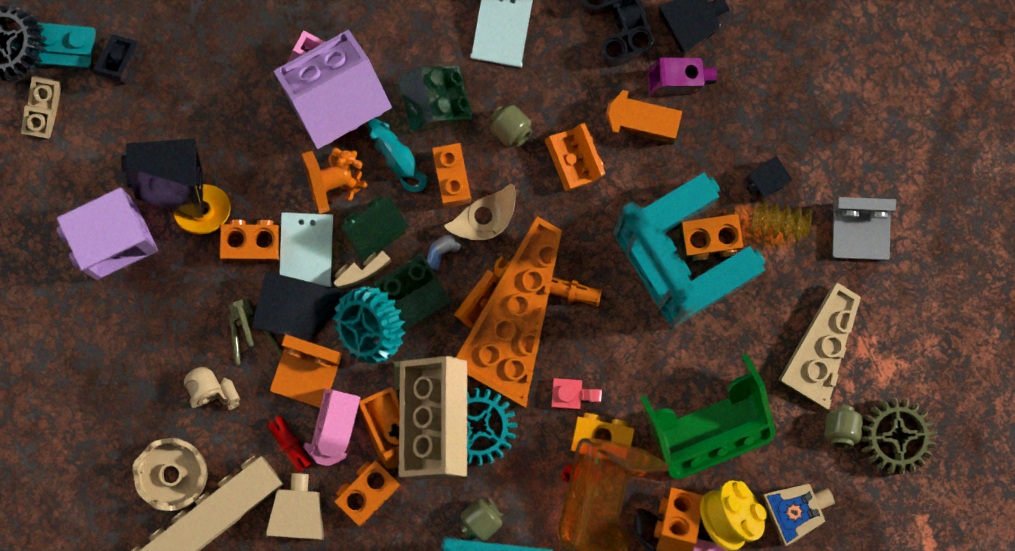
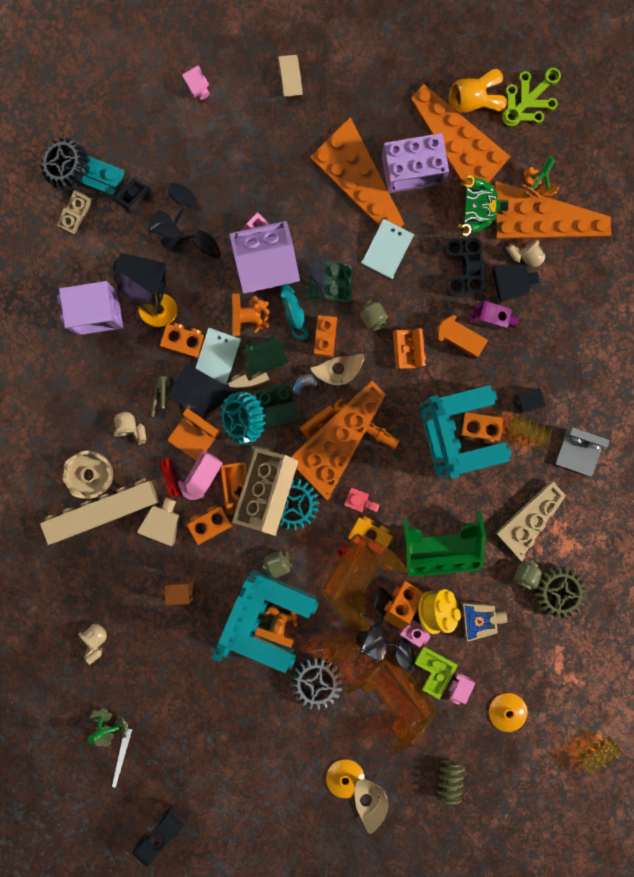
camera: 25 degrees right, 5 degrees up
none -> black plant [149,182,220,259]

